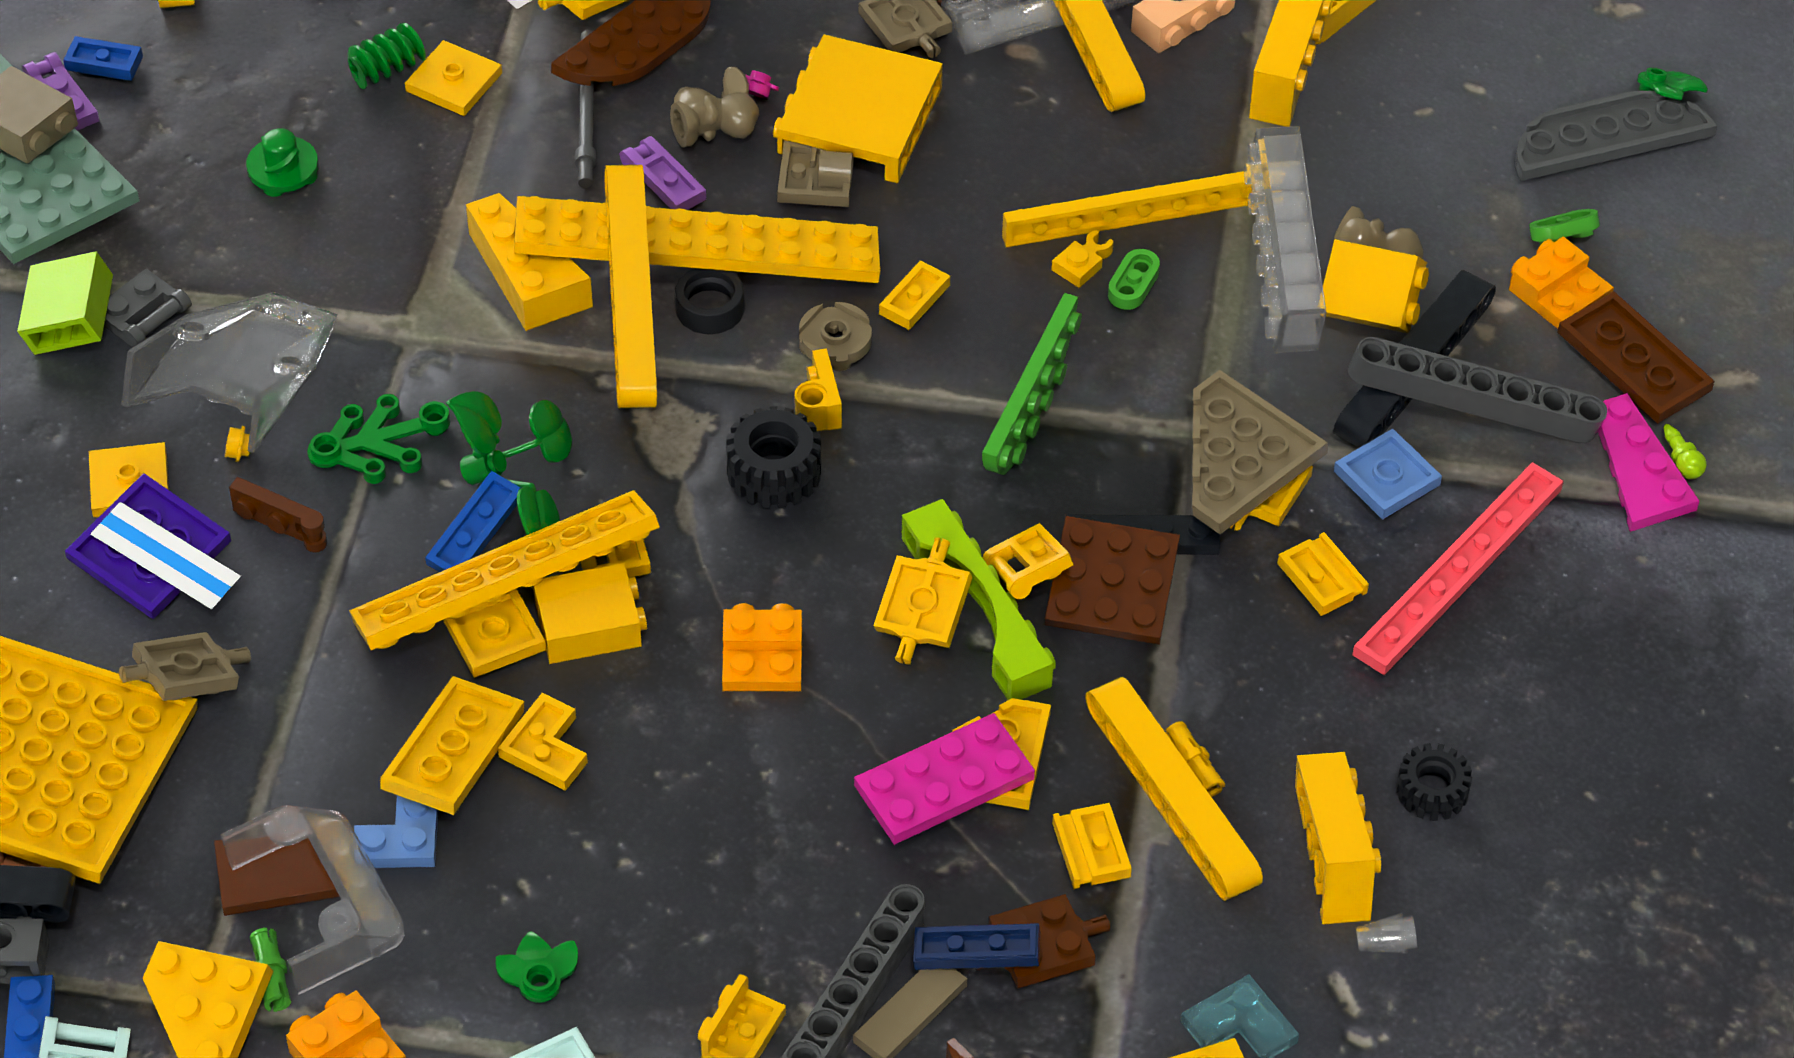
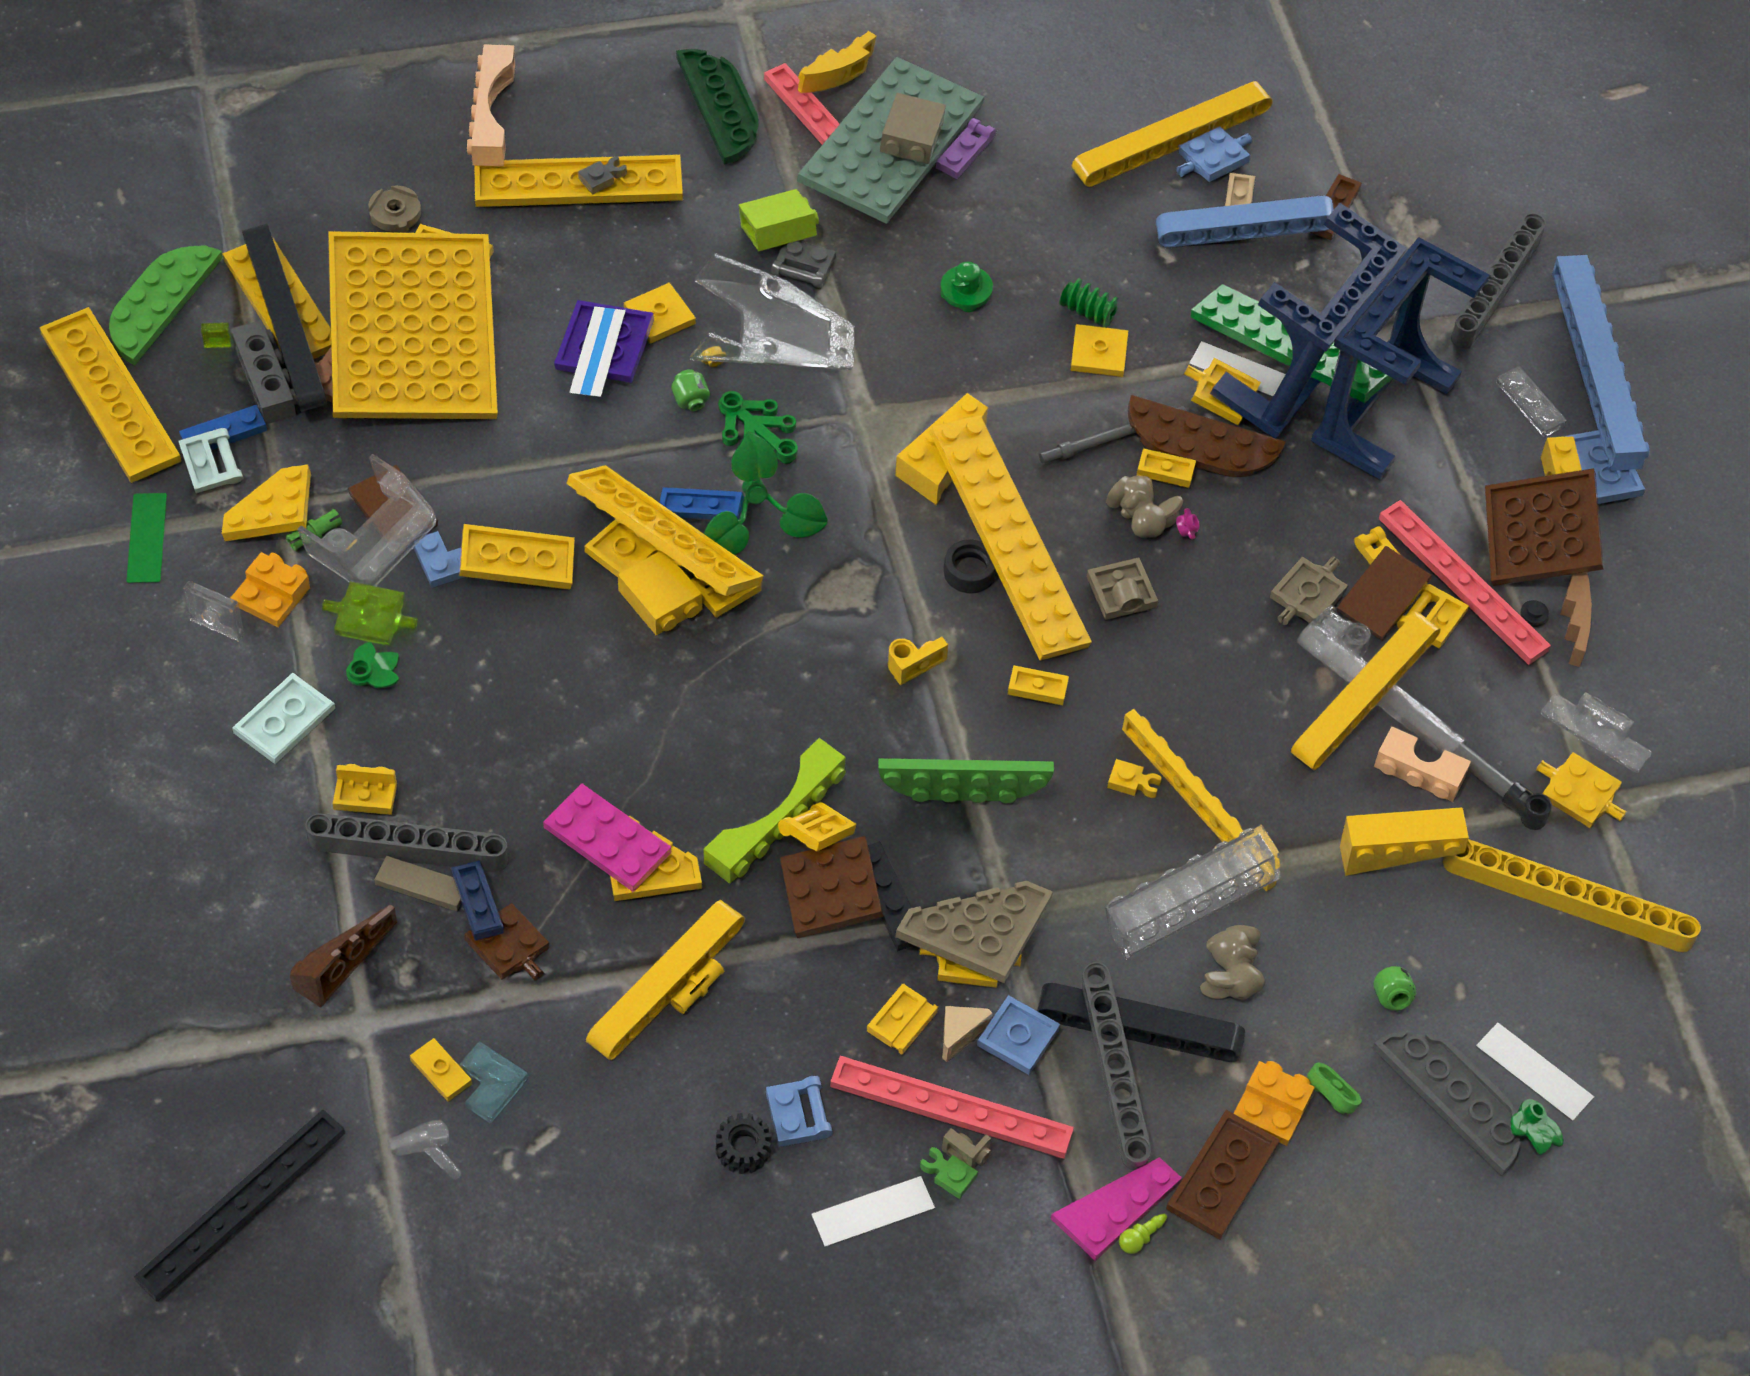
camera: 65 degrees right, 5 degrees up
blue plate [63,36,143,81] -> none
dark tan plate [119,632,251,701] -> none
reddish brown plate [229,477,327,552] -> none
yellow plate [498,693,588,791] -> none
yellow beam [605,165,657,408] -> none
medium lavender plate [619,136,706,210] -> none
light orange plate [722,603,802,691] -> none
black tyre [726,406,821,508] -> none
yellow panel [773,34,943,183] -> none
dark tan plate [799,302,872,371] -> none
yellow plate [873,538,973,665] -> none
yellow plate [1052,803,1132,889] -> none
bright green plate [1108,249,1160,310] -> none
yellow wedge [1295,752,1381,924] -> none
yellow brick [1317,239,1429,333] -> none
clear cone [1356,913,1418,954] -> none
none -> clear neon green plate [322,581,418,646]
none -> bright green head [671,369,710,411]
none -> medium blue plate [766,1076,833,1147]
none -> white sticker [812,1176,935,1246]
none -> bright green plate [920,1147,978,1199]
none -> tan slope [942,1006,992,1062]
none -> dark tan bracket [942,1128,992,1168]
none -> yellow plate [1137,448,1196,488]
none -> bright green head [1373,966,1416,1011]
none -> white sticker [1476,1023,1594,1120]

